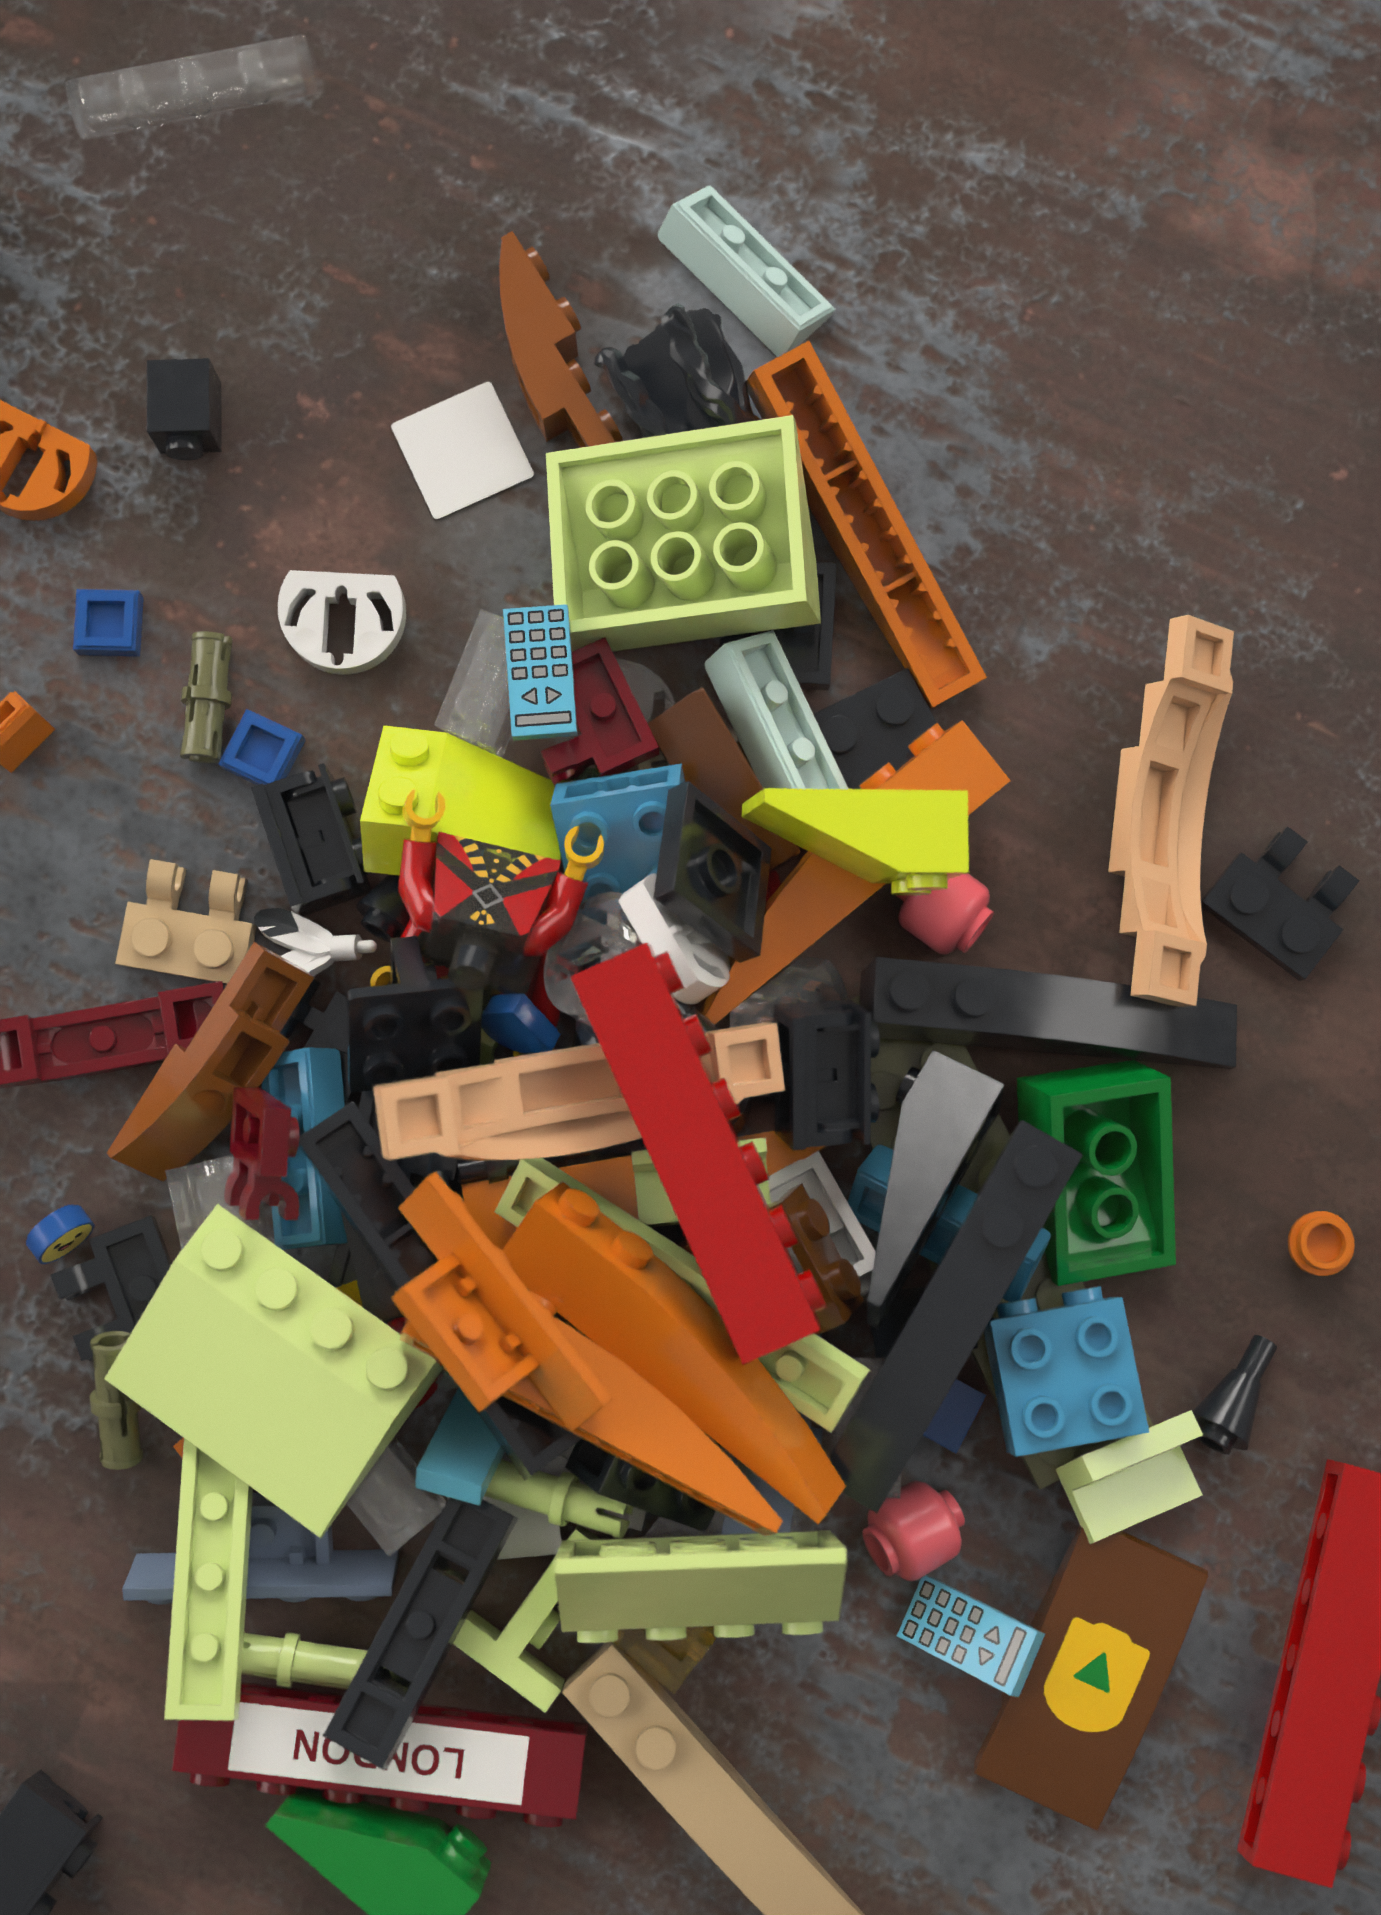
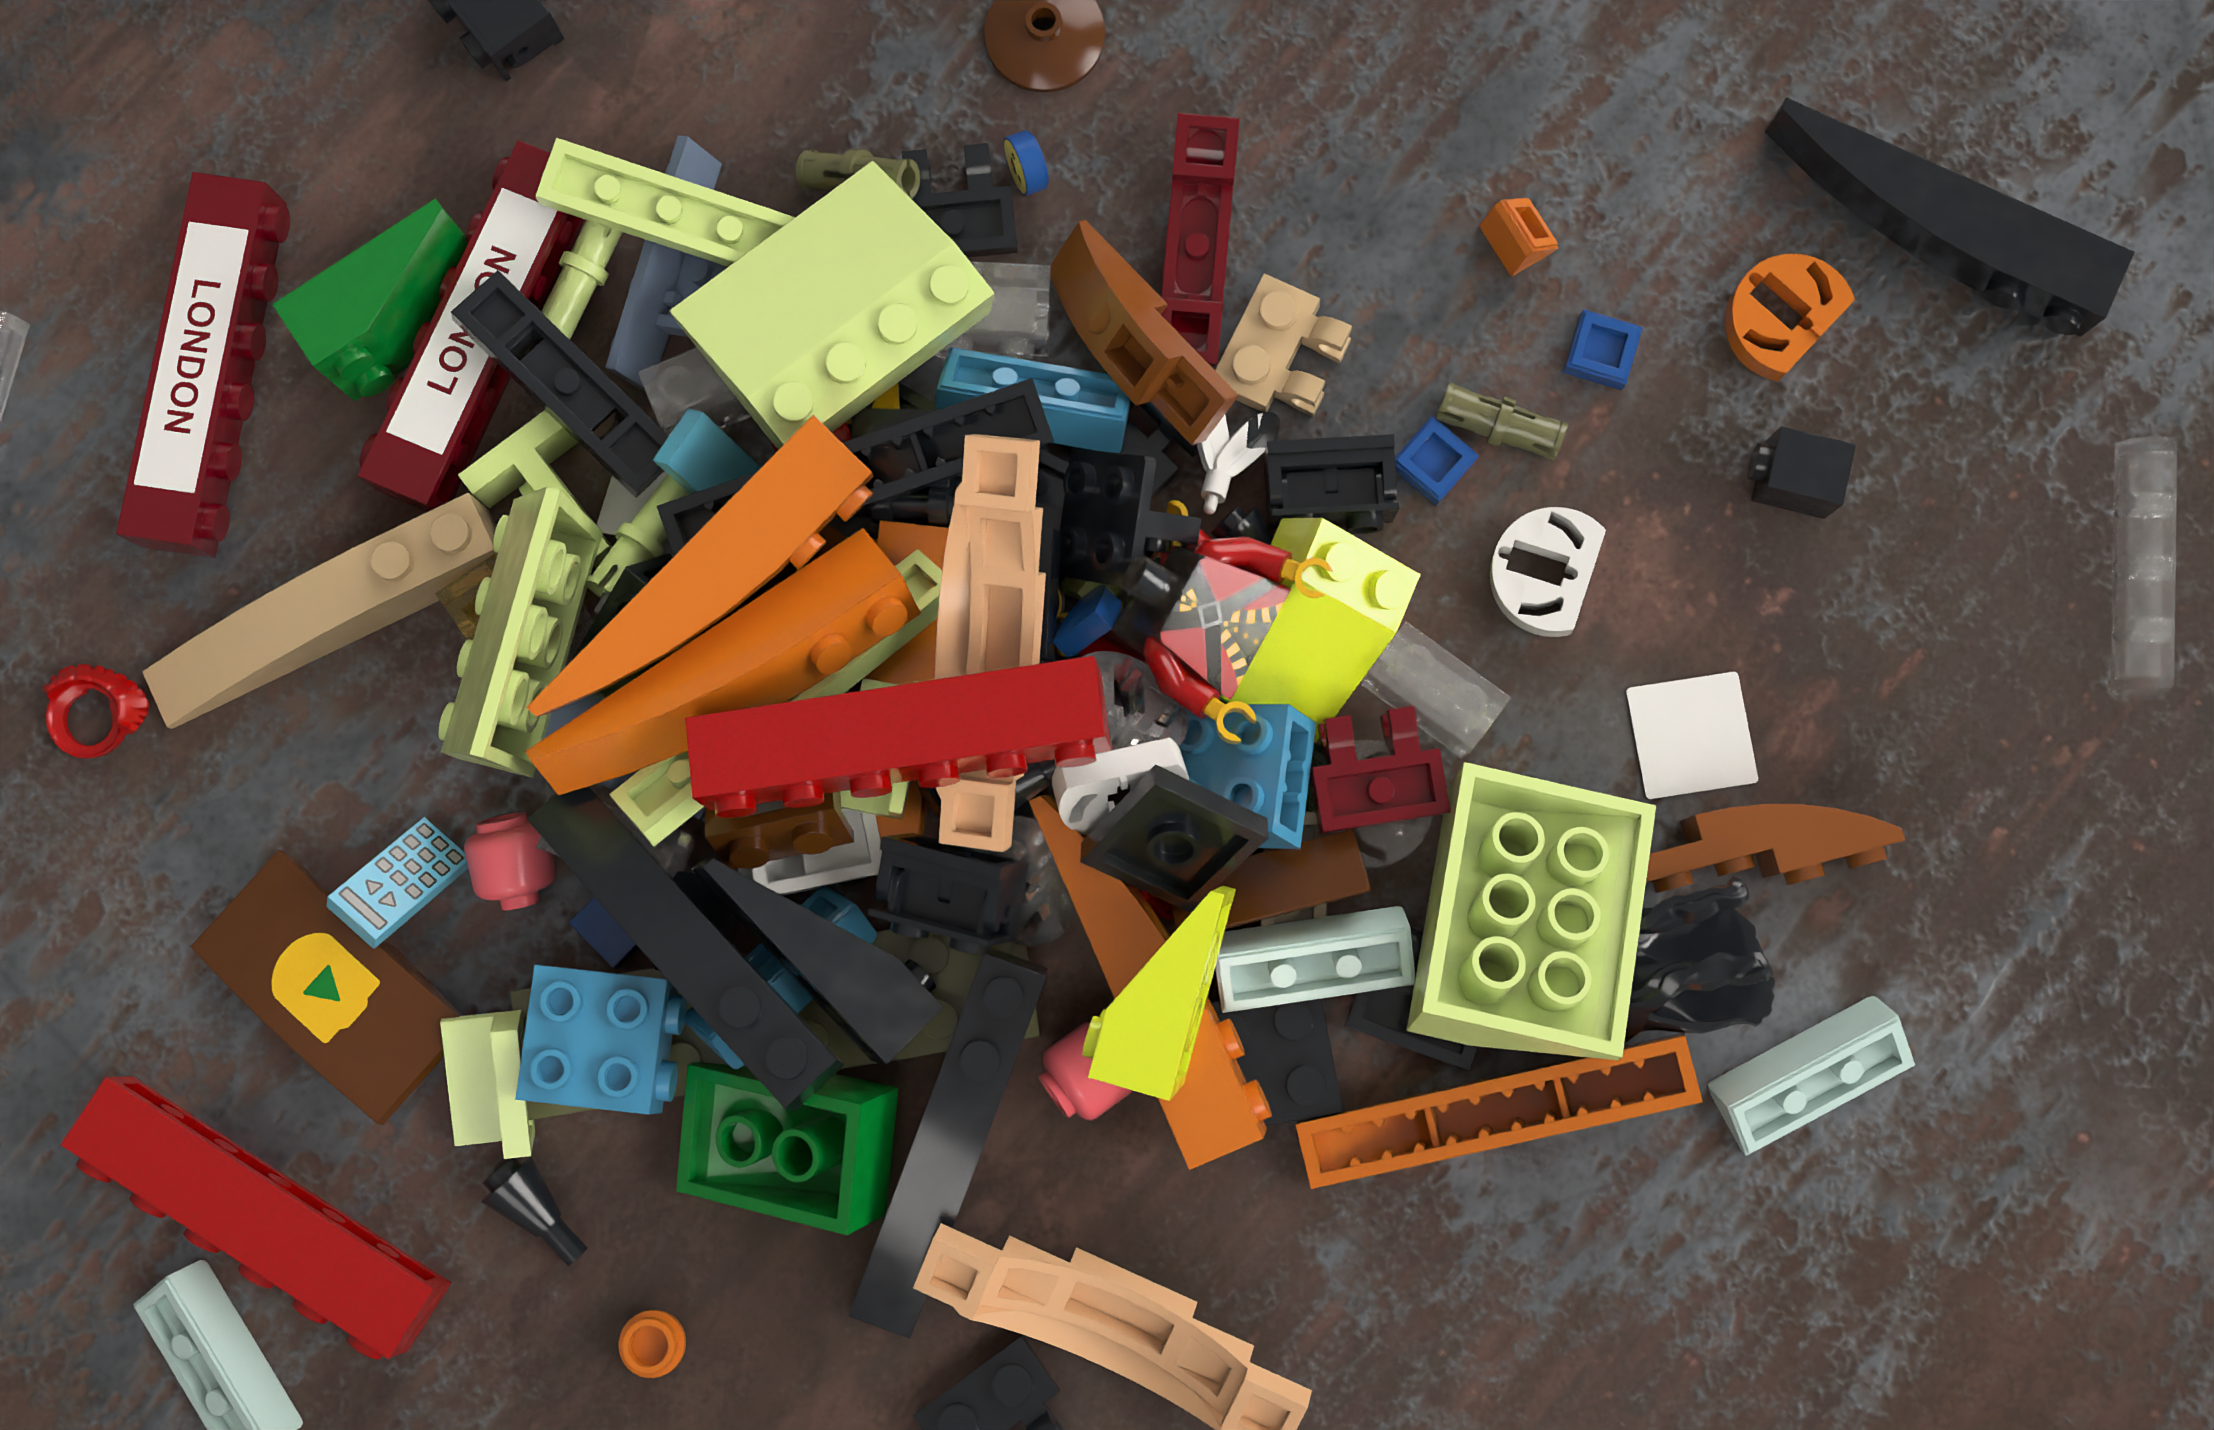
camera: 110 degrees right, 0 degrees up
dark red plate [224,1087,299,1220] -> none
orange bracket [392,1172,613,1432] -> none
tile [503,604,578,741] -> none

